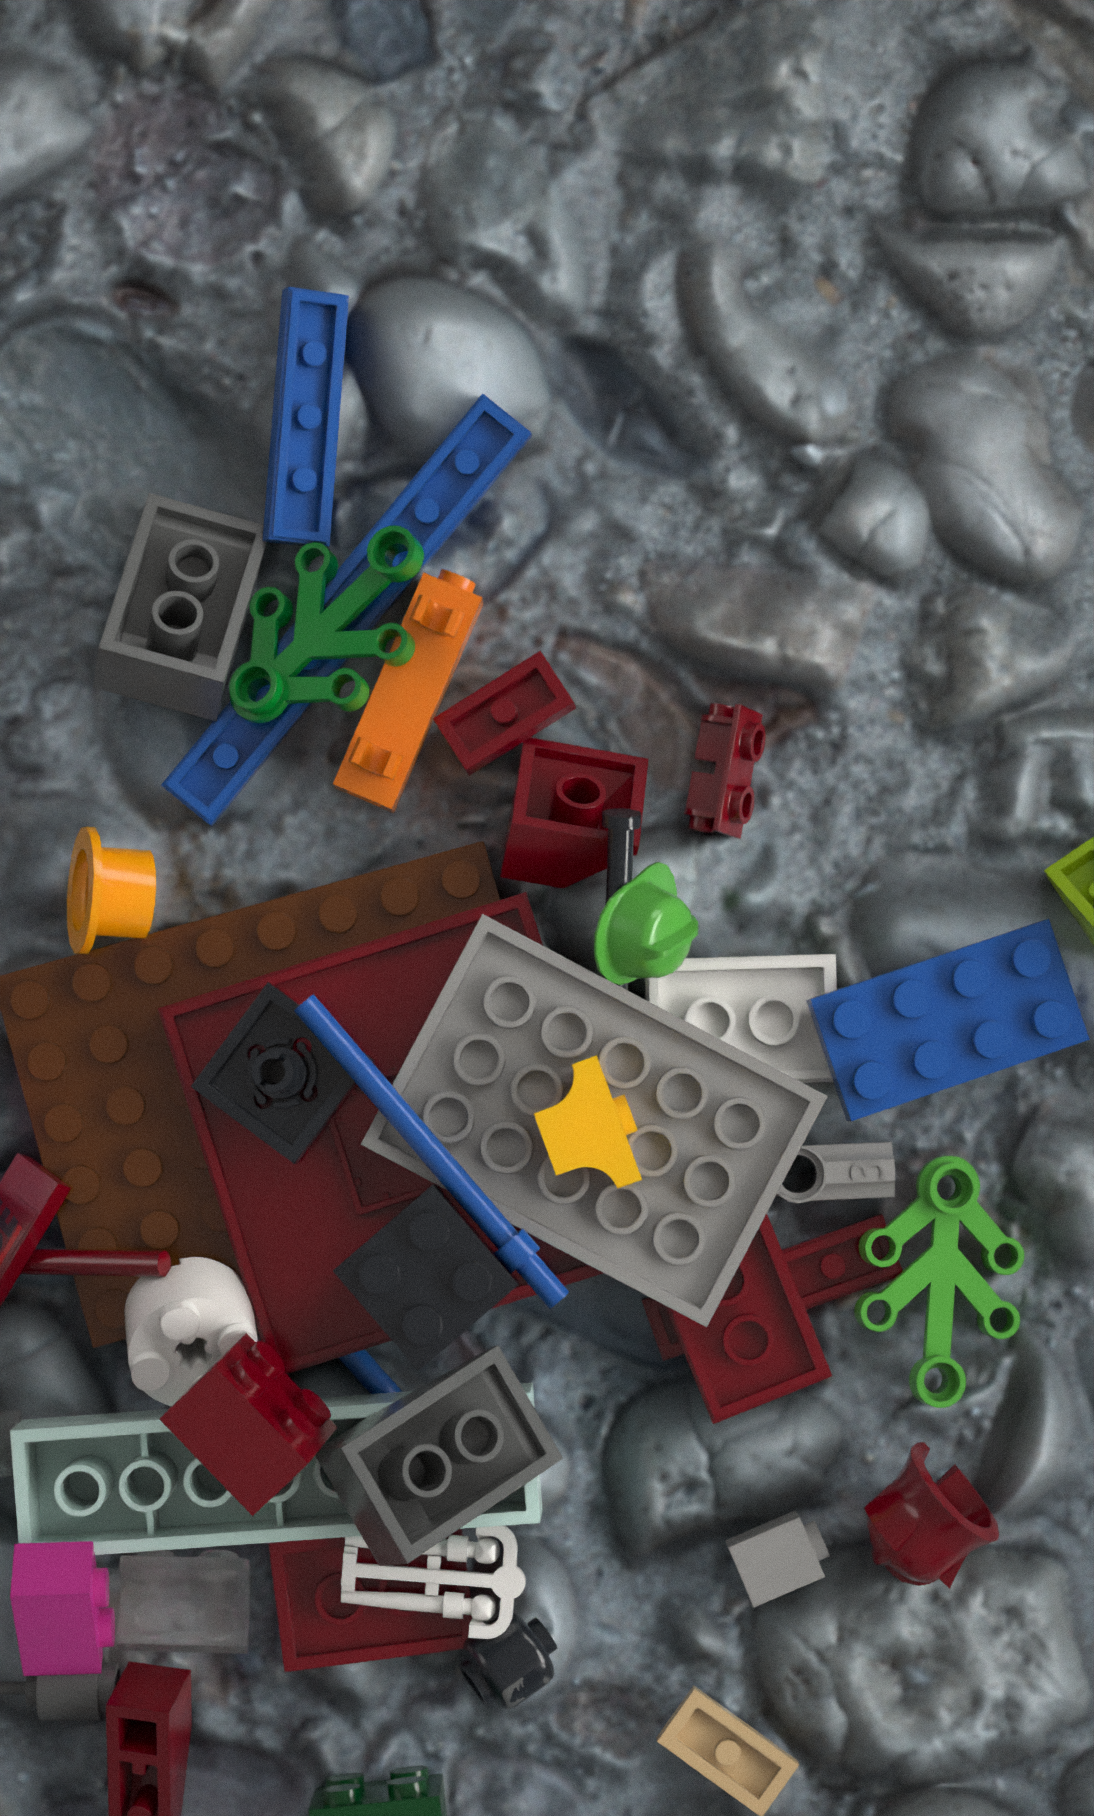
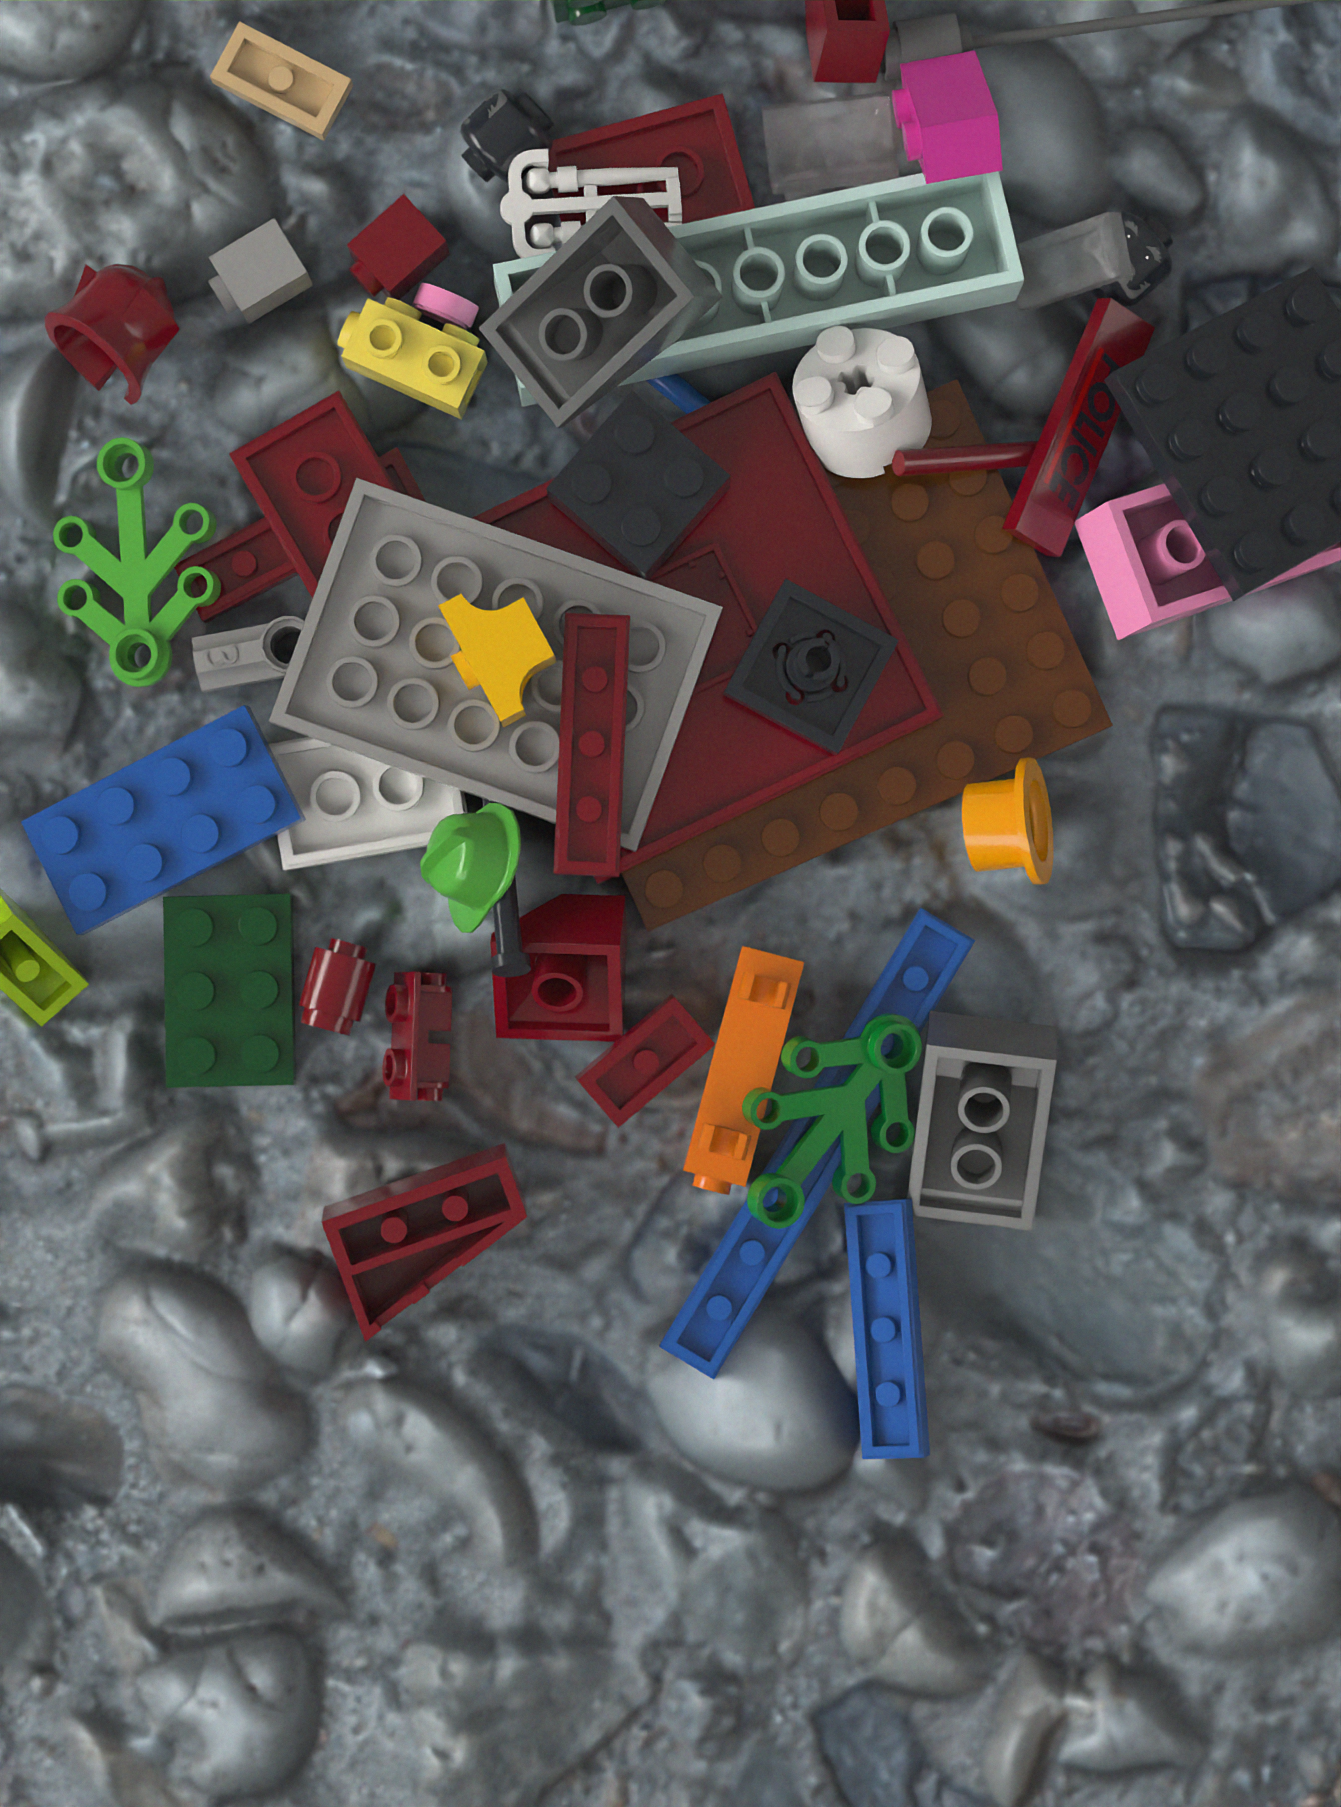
camera: 175 degrees right, 0 degrees up
dark red brick [159,1333,337,1516] -> none
blue bar [294,994,569,1309] -> none
none -> dark green plate [163,894,296,1088]
none -> dark red brick [299,938,377,1036]
none -> dark red wedge [321,1143,528,1342]
none -> light yellow brick [337,297,488,420]
none -> dark red brick [347,194,450,300]
none -> bright pink tile [412,283,479,331]
none -> dark red tile [554,613,631,877]

